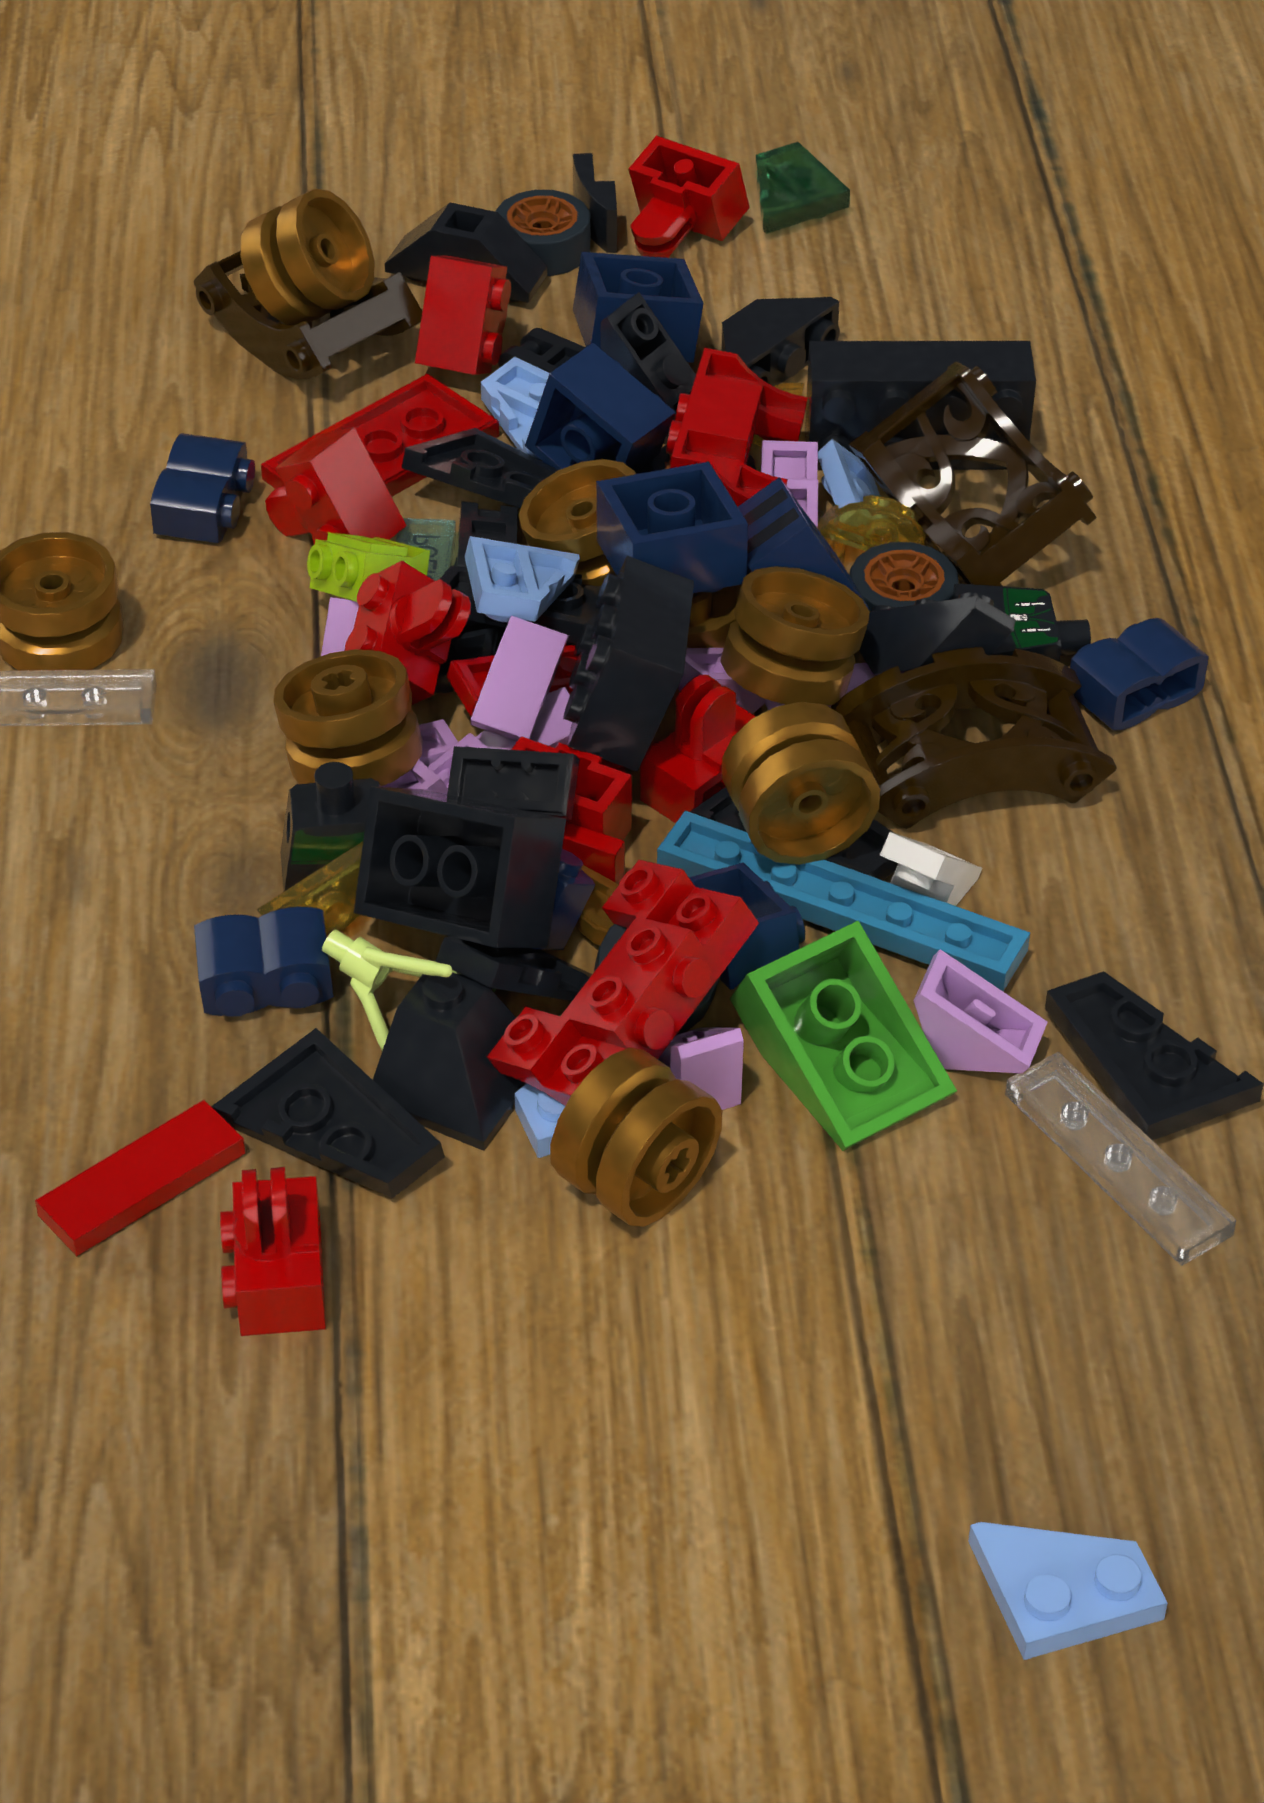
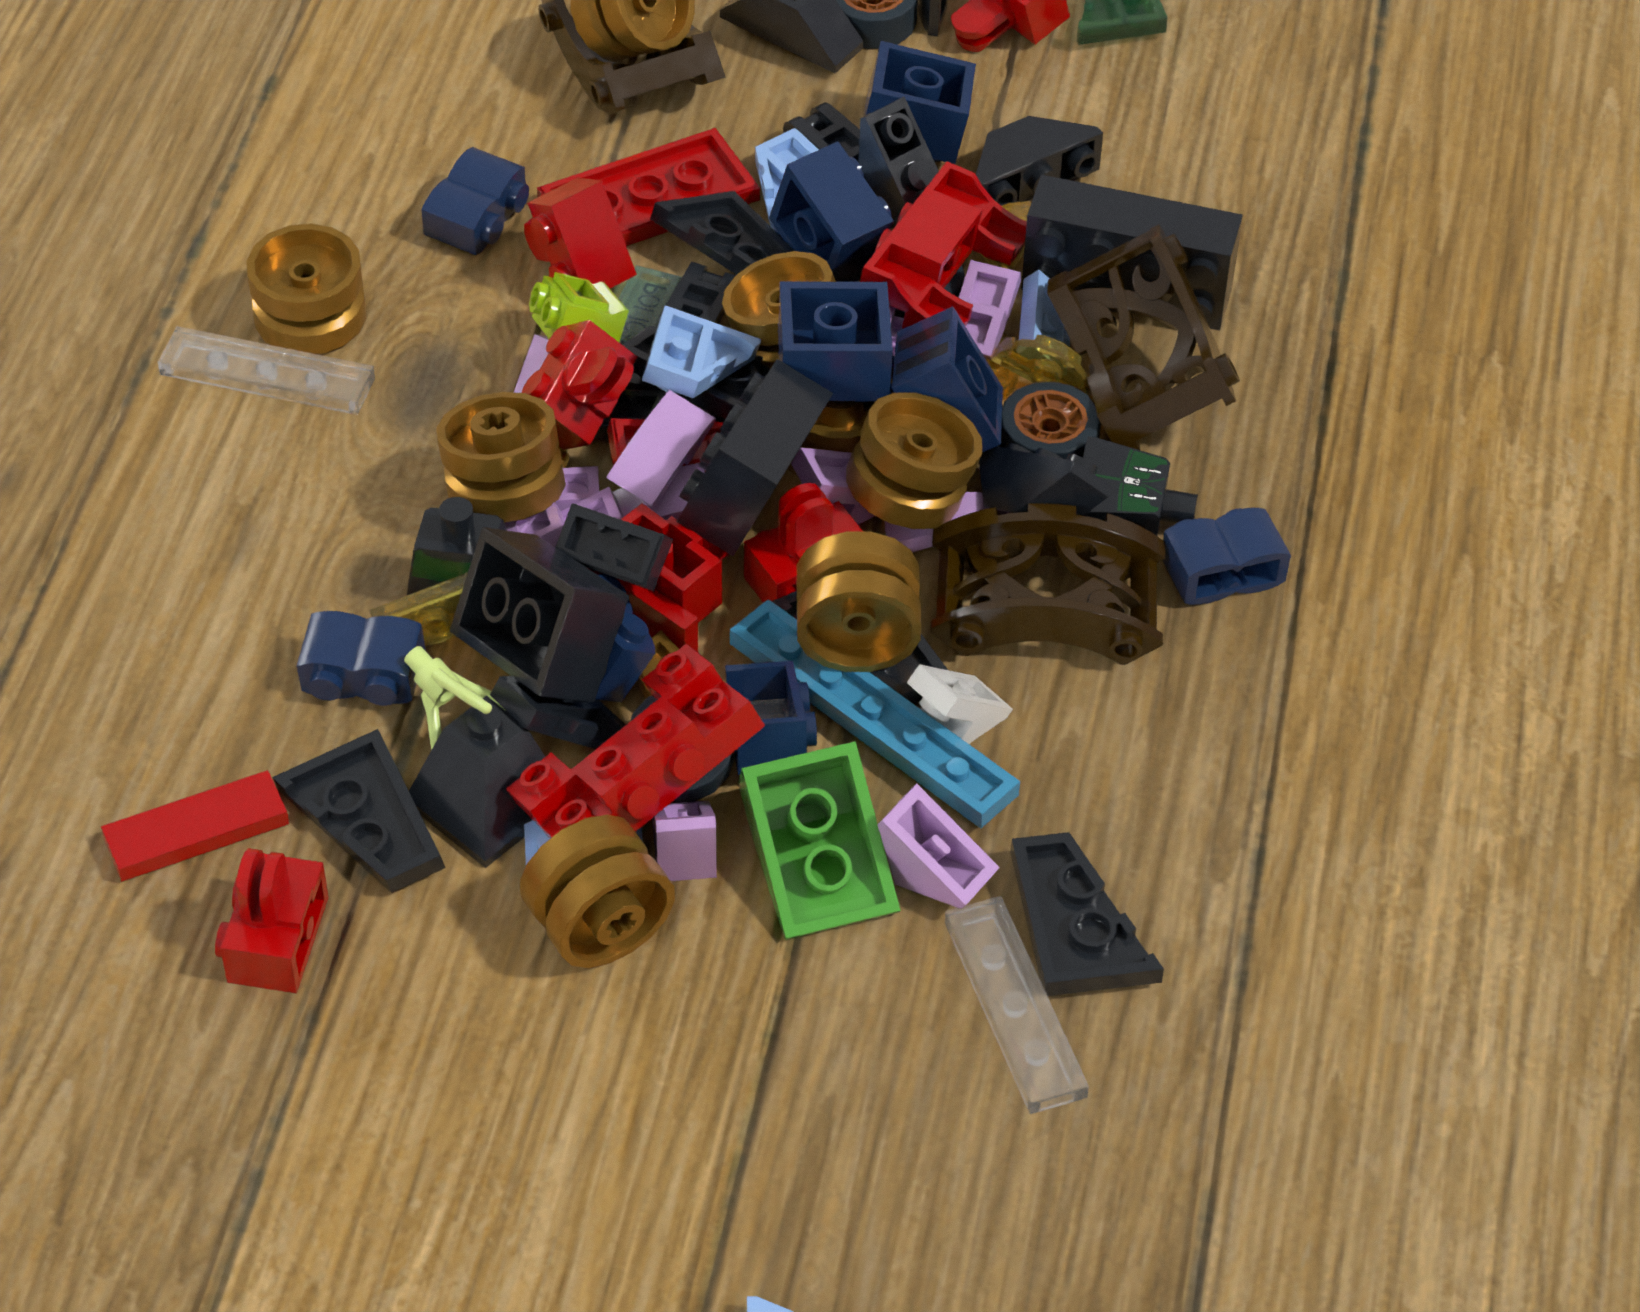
camera: 15 degrees right, 5 degrees up
red brick [415,255,511,375] -> none

